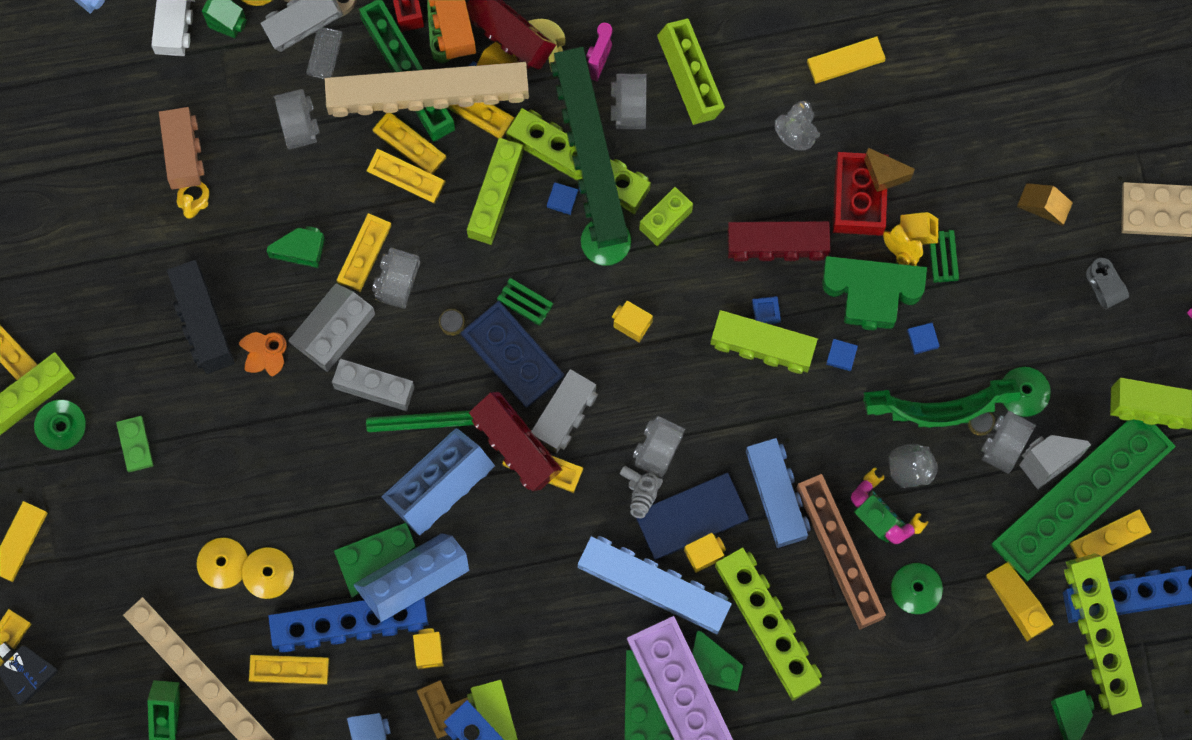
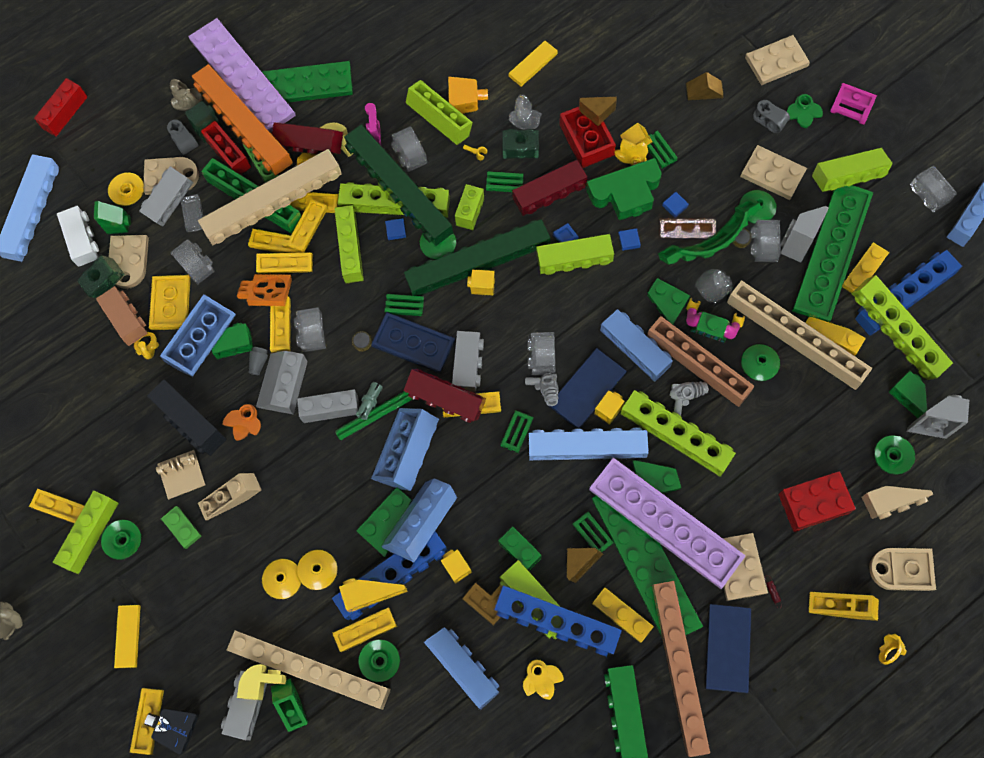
camera: 20 degrees left, 5 degrees down
none -> clear green brick [77,255,125,298]
none -> tan plate [107,235,149,289]
none -> yellow tile [149,275,191,330]
none -> tan hinge [156,450,205,500]
none -> medium blue slope [160,294,236,377]
none -> tan slope [198,473,261,520]
none -> light grey brick [221,671,267,740]
none -> orange piece [237,274,292,306]
none -> light yellow brick [237,664,286,700]
none -> dark grey cone [248,347,268,376]
none -> yellow tile [286,199,328,253]
none -> yellow slope [339,578,408,613]
none -> sand green pin [356,382,382,420]
none -> green dish [359,640,400,682]
none -> dark green brick [404,219,550,296]
none -> light orange torso [448,77,488,114]
none -> yellow hand [463,145,487,160]
none -> green tile [486,172,523,192]
none -> green brick [498,527,542,571]
none -> green tile [501,410,533,454]
none -> clear green brick [503,129,539,159]
none -> pearl gold slope [567,548,603,583]
none -> green tile [573,512,614,552]
none -> green wing [647,278,690,325]
none -> slope [659,218,716,238]
none -> light grey piece [670,381,708,416]
none -> tan brick [727,280,872,390]
none -> tan plate [740,145,807,200]
none -> green plate [787,94,823,128]

